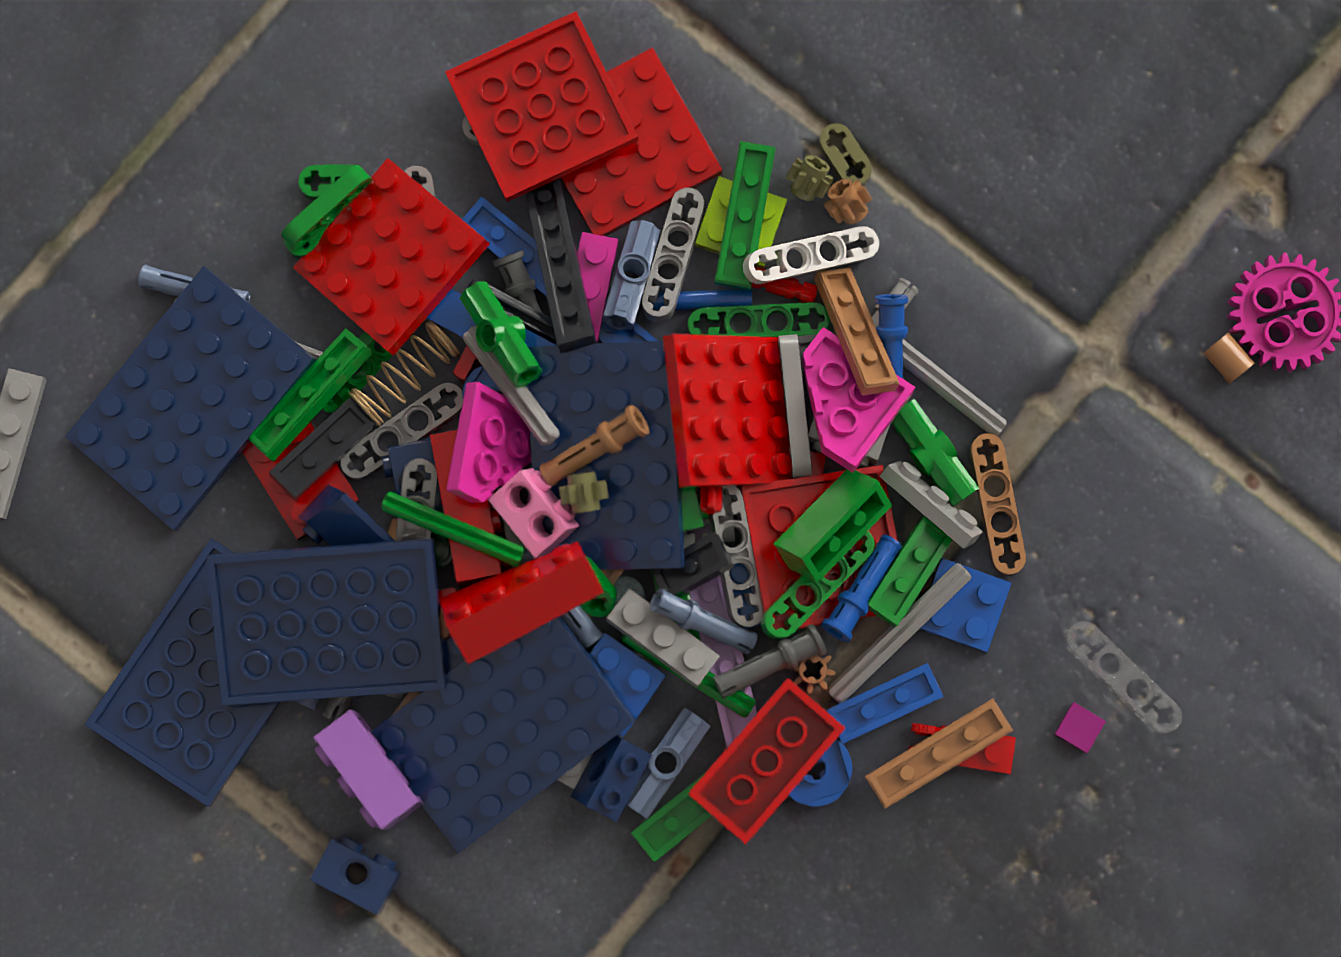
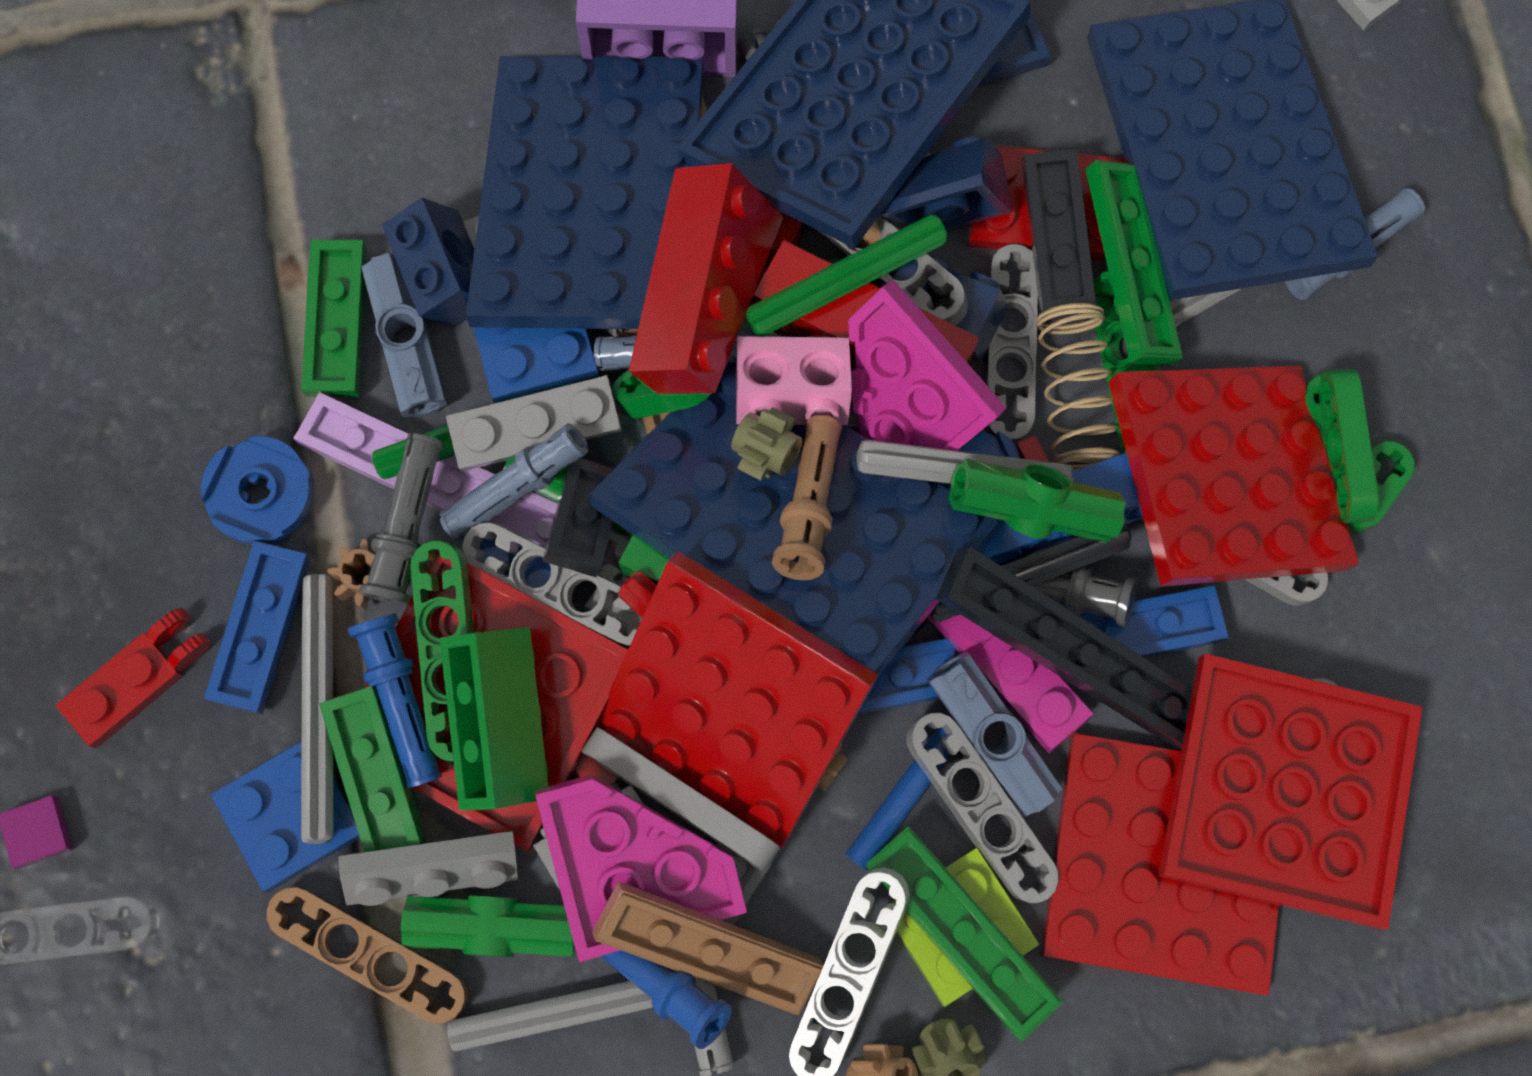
camera: 125 degrees right, 5 degrees down
green beam [688,302,830,338] -> none
red brick [688,678,845,844] -> none
red axle [751,266,818,303] -> none
medium nougat tile [864,698,1013,809] -> none

